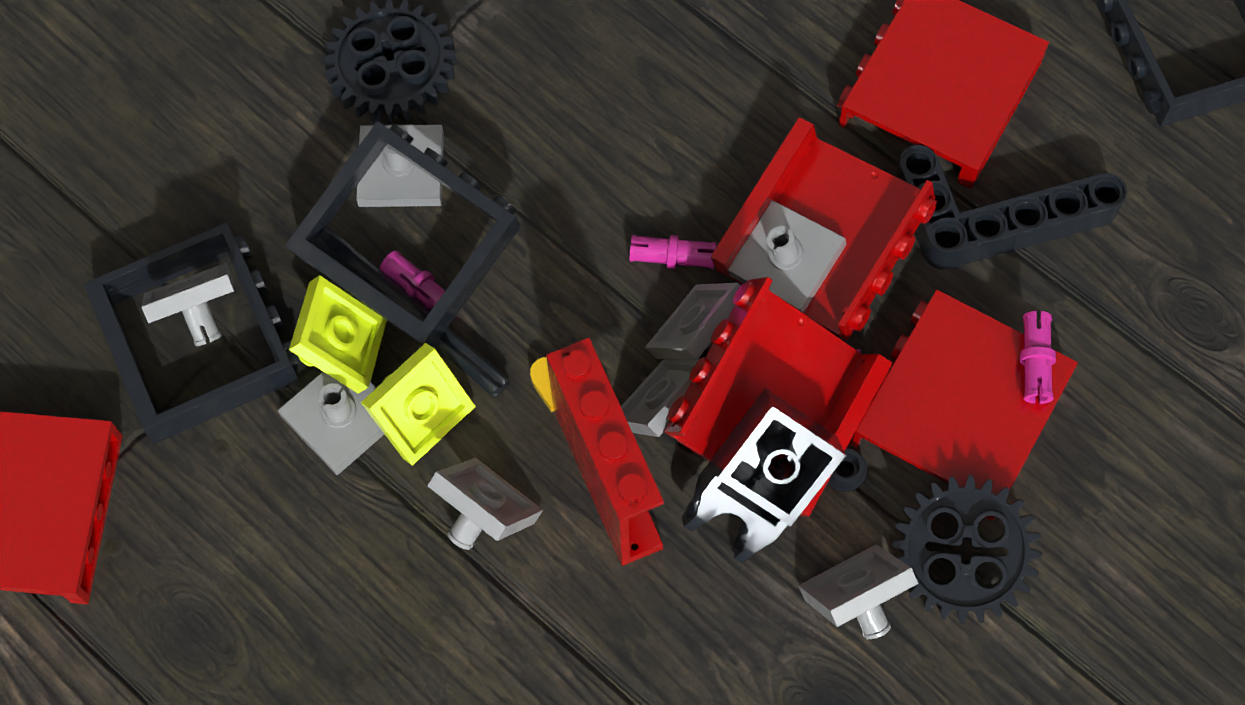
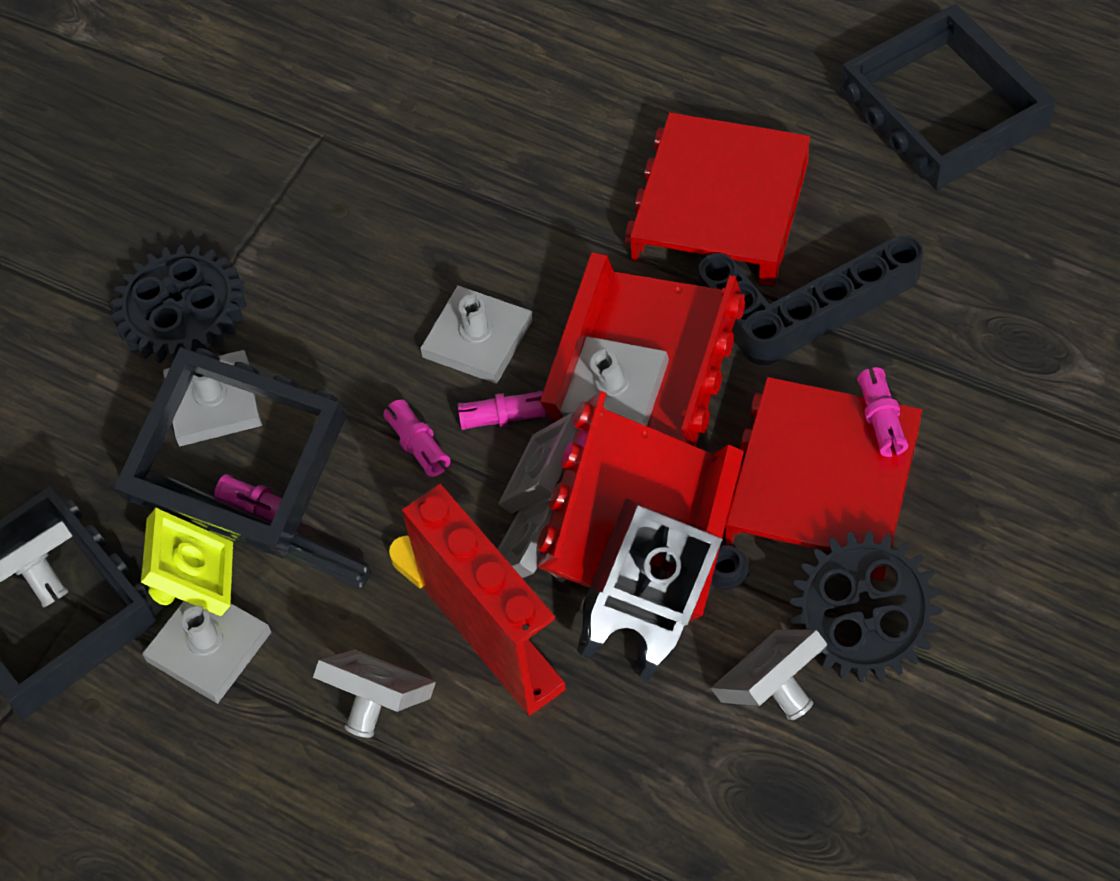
camera: 10 degrees left, 10 degrees down
neon yellow tile [361,343,476,466] -> none
none -> dark pink pin [383,400,450,477]
none -> light grey tile [421,285,533,384]

